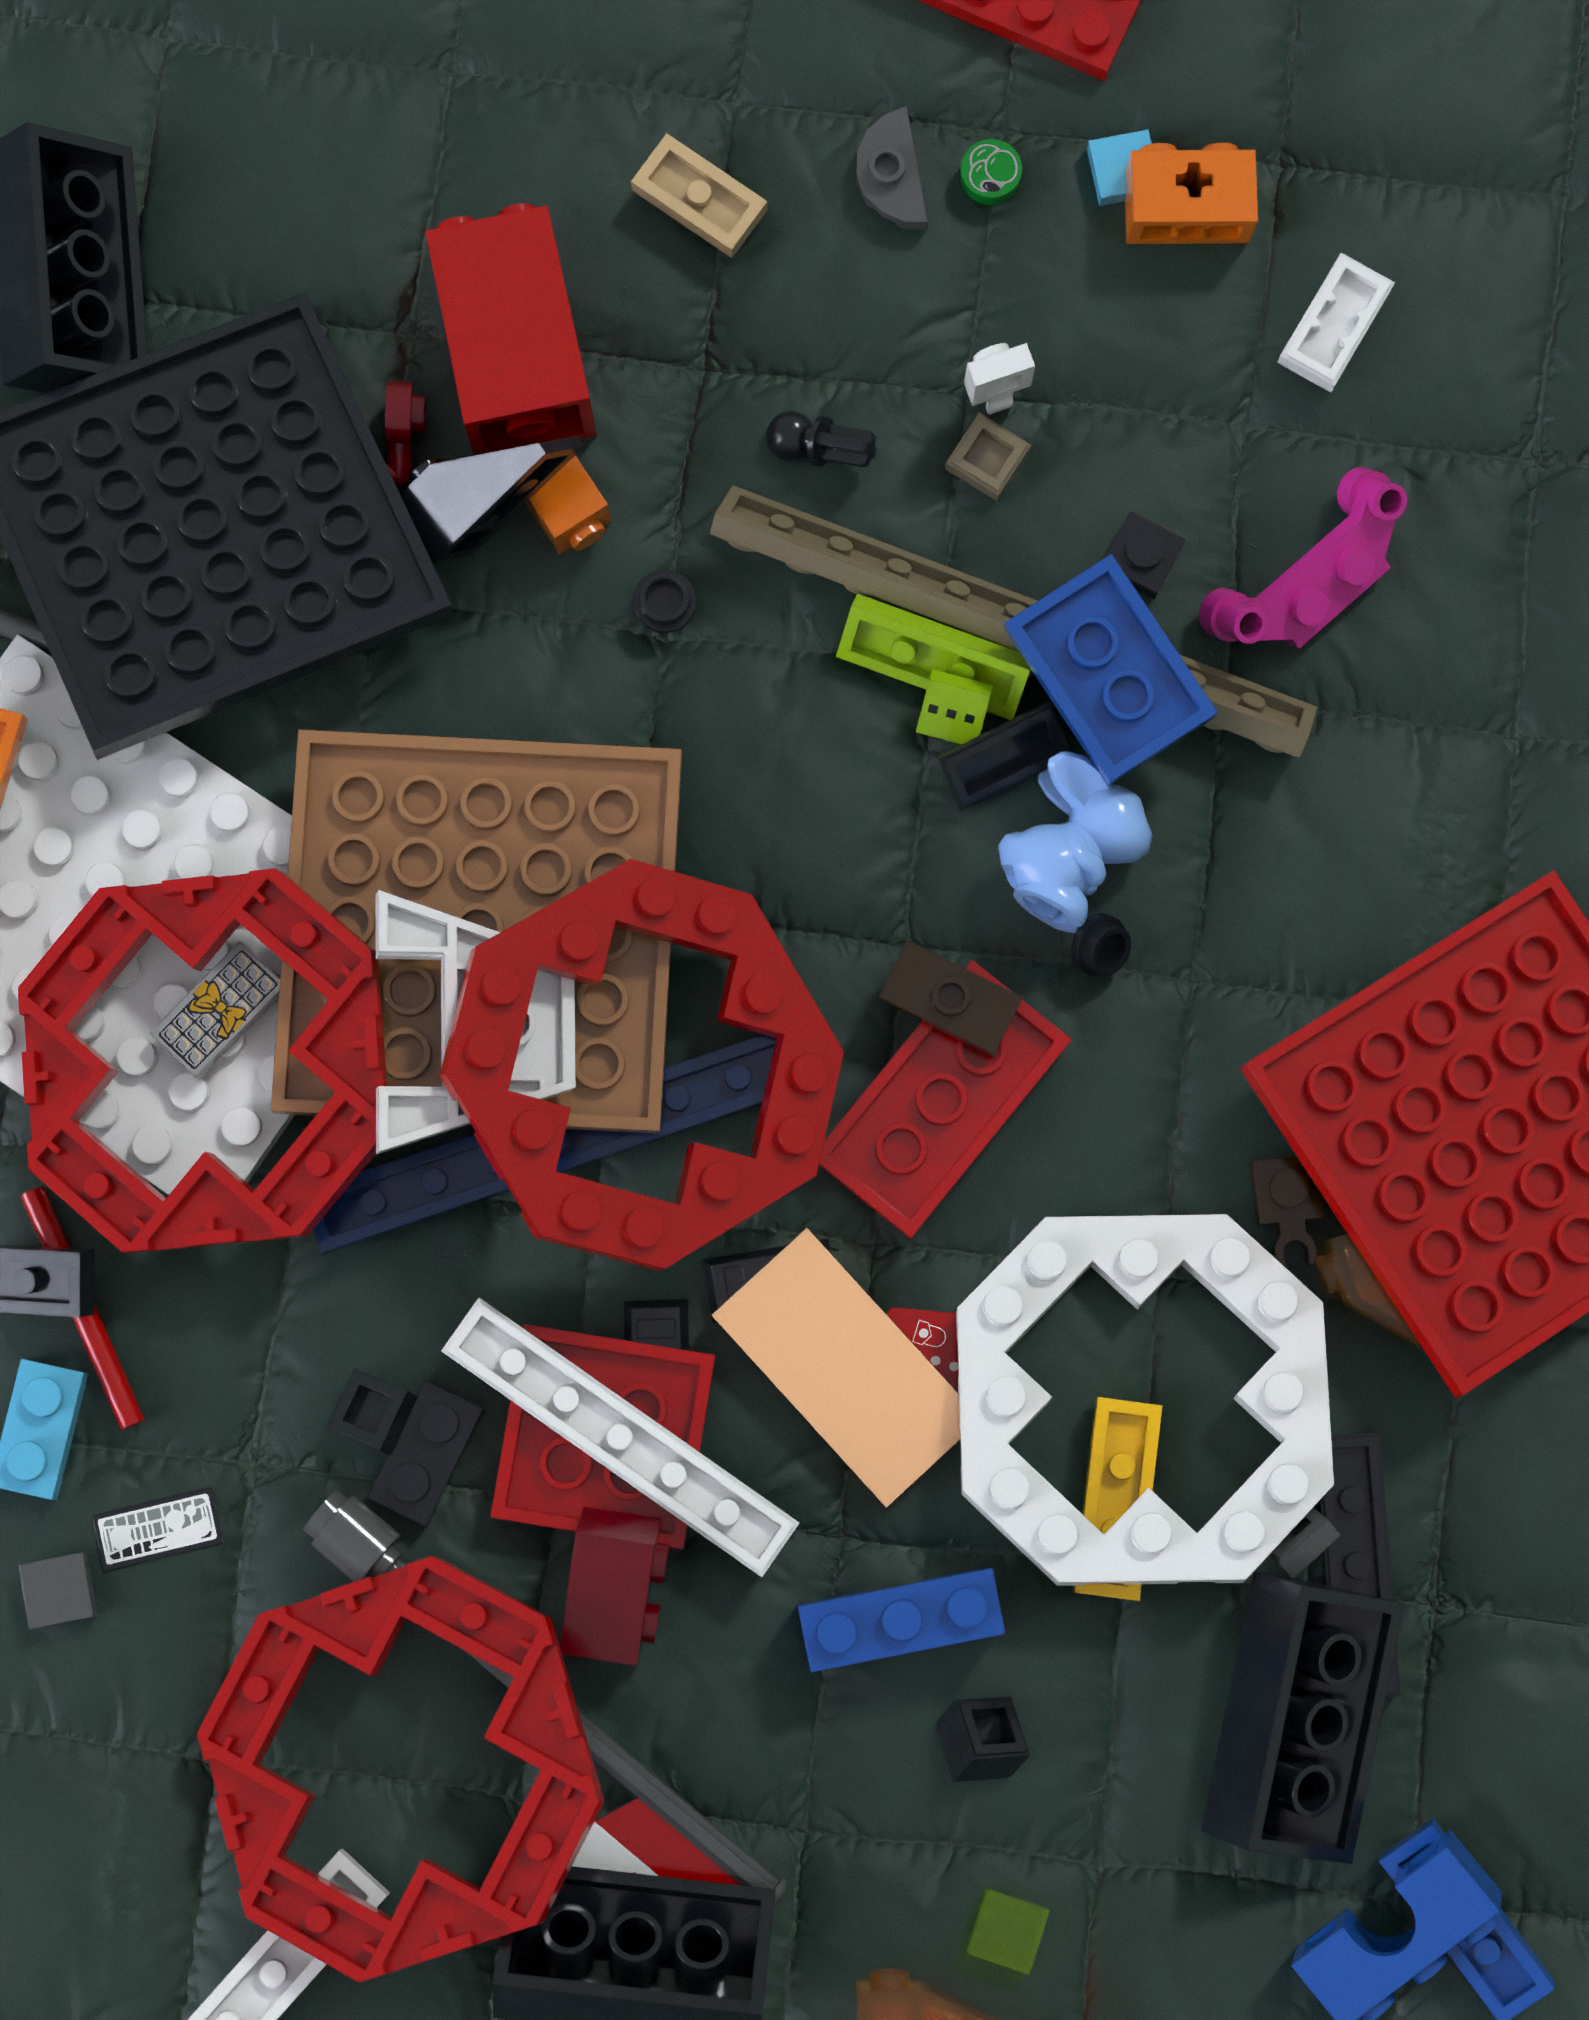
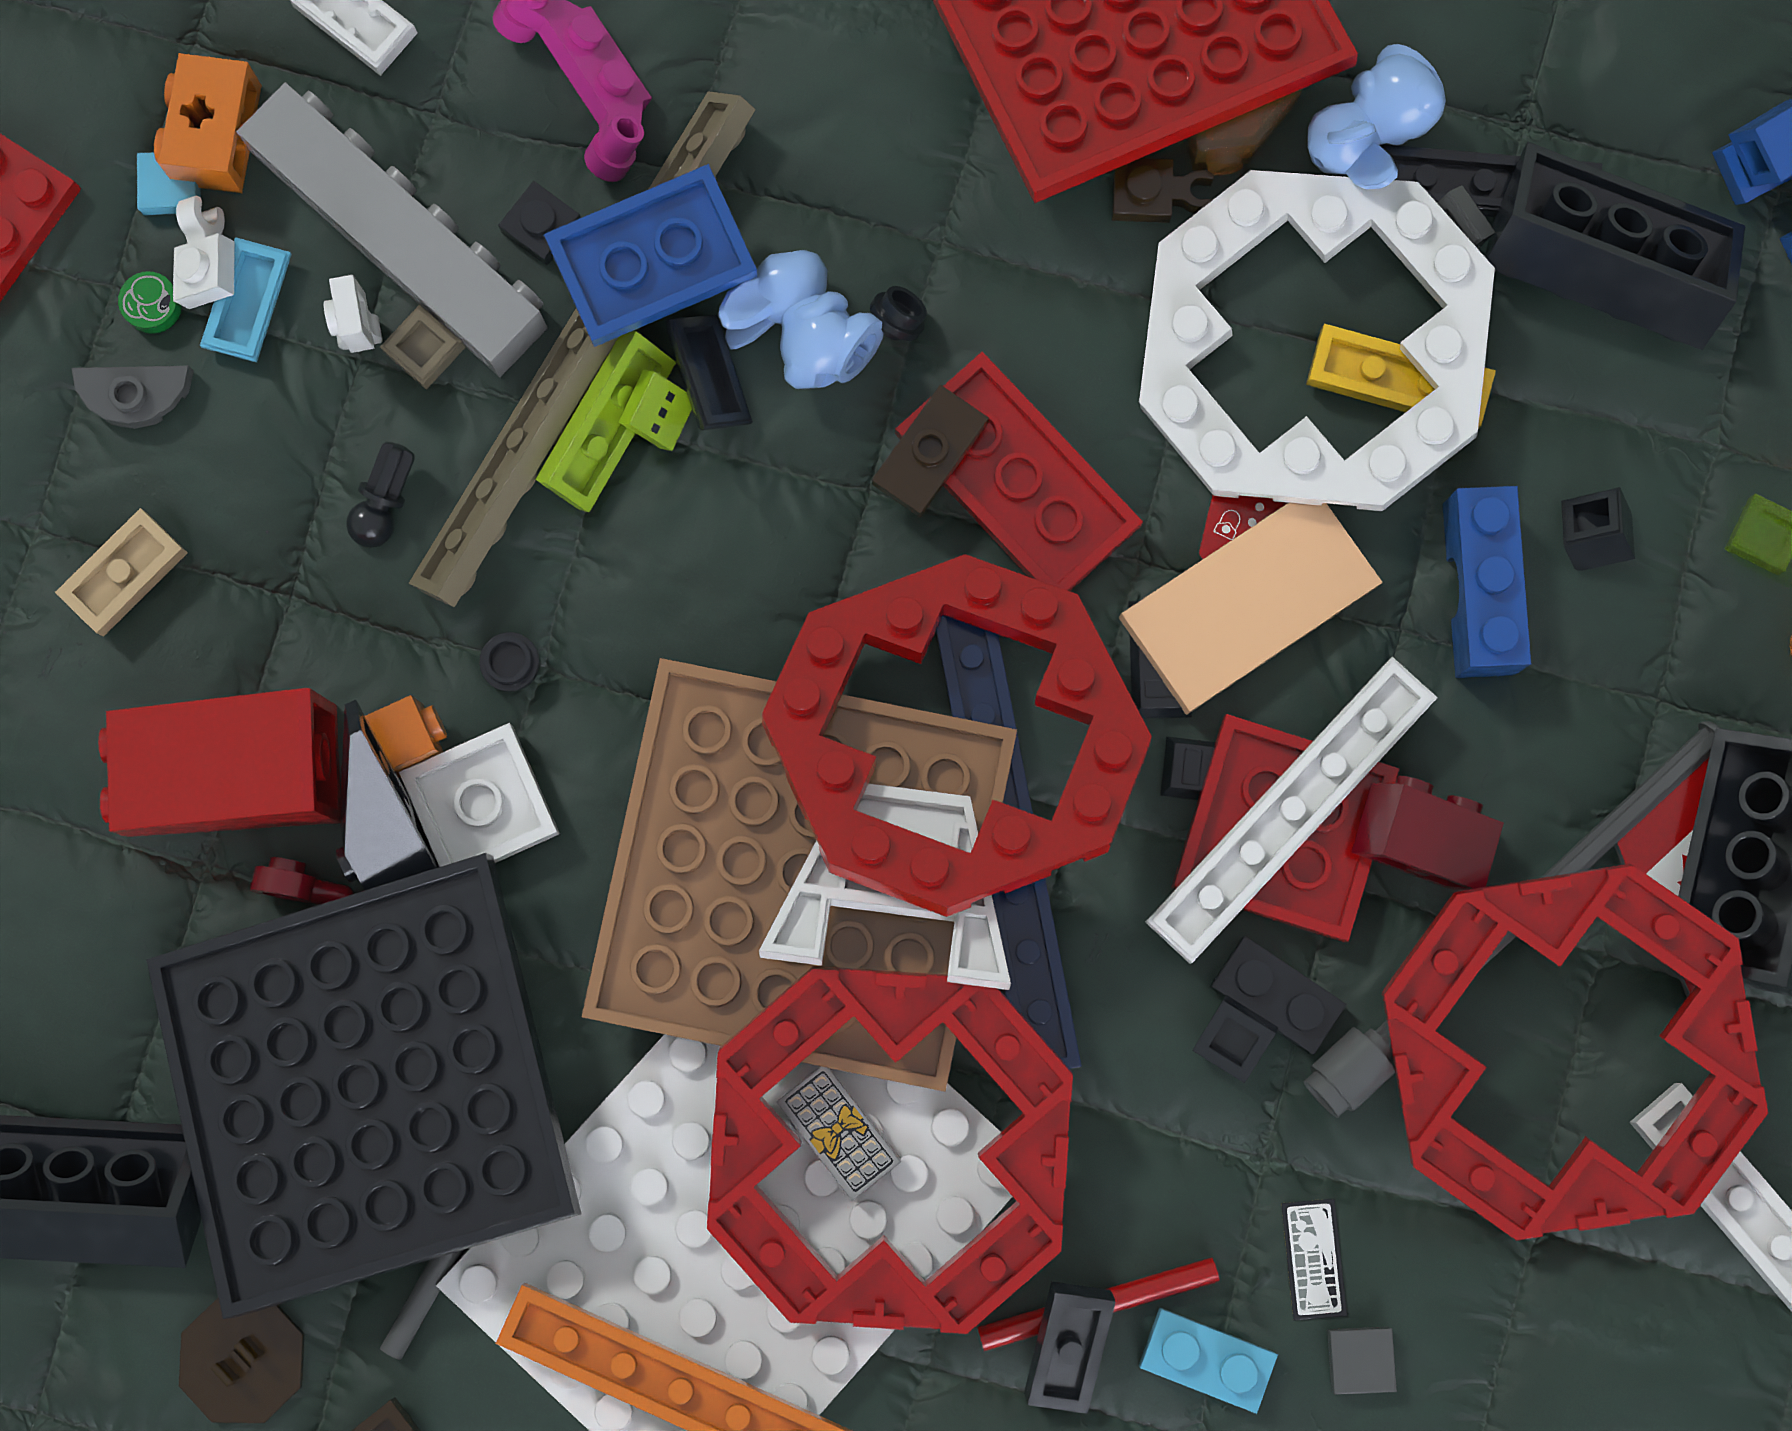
camera: 80 degrees left, 0 degrees up
none -> white plate [173,195,235,309]
none -> medium azure tile [200,237,292,363]
none -> light grey brick [236,82,548,378]
none -> white plate [399,723,560,867]
none -> light blue animal [1308,44,1446,190]

